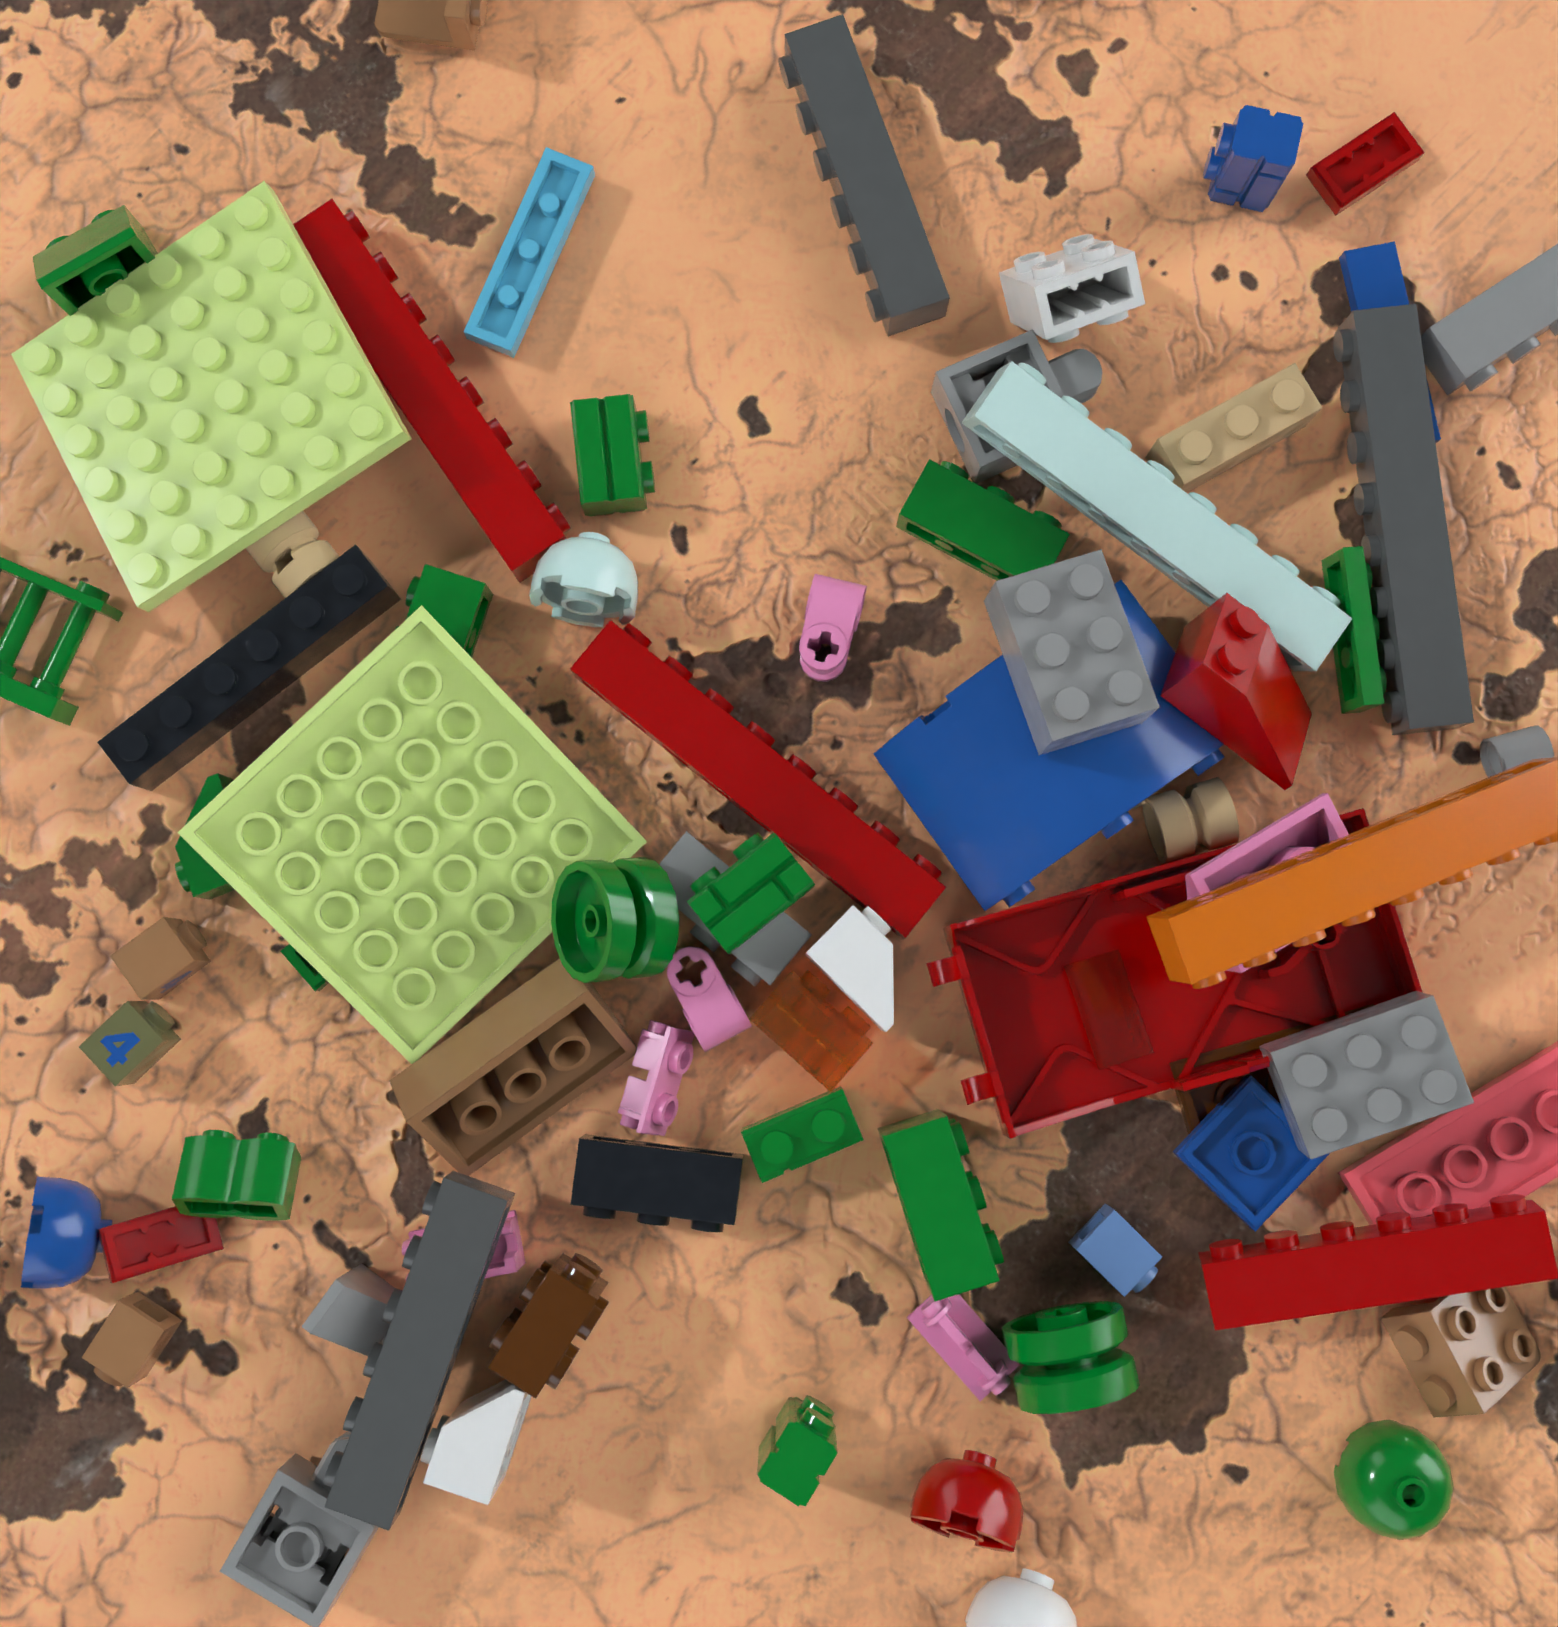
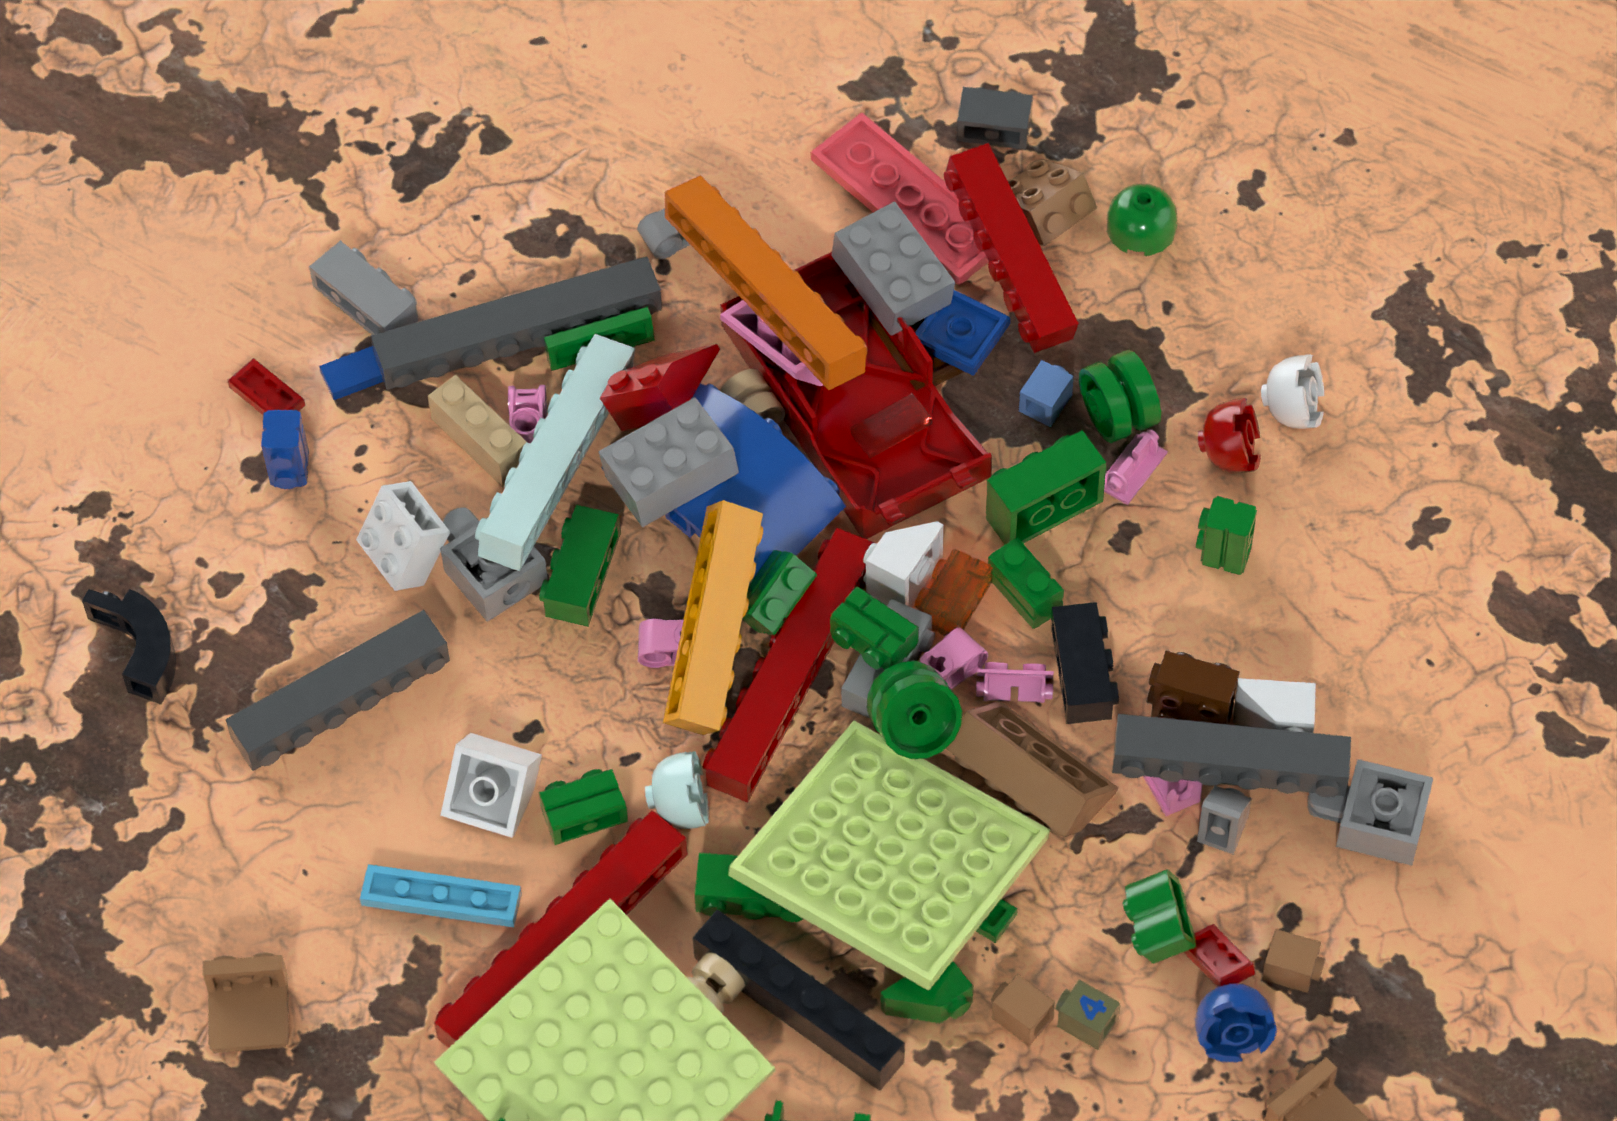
camera: 105 degrees left, 25 degrees down
none -> white slope [440,733,542,838]
none -> bright pink piece [508,385,547,443]
none -> light orange brick [663,500,763,735]
none -> green brick [742,550,817,635]

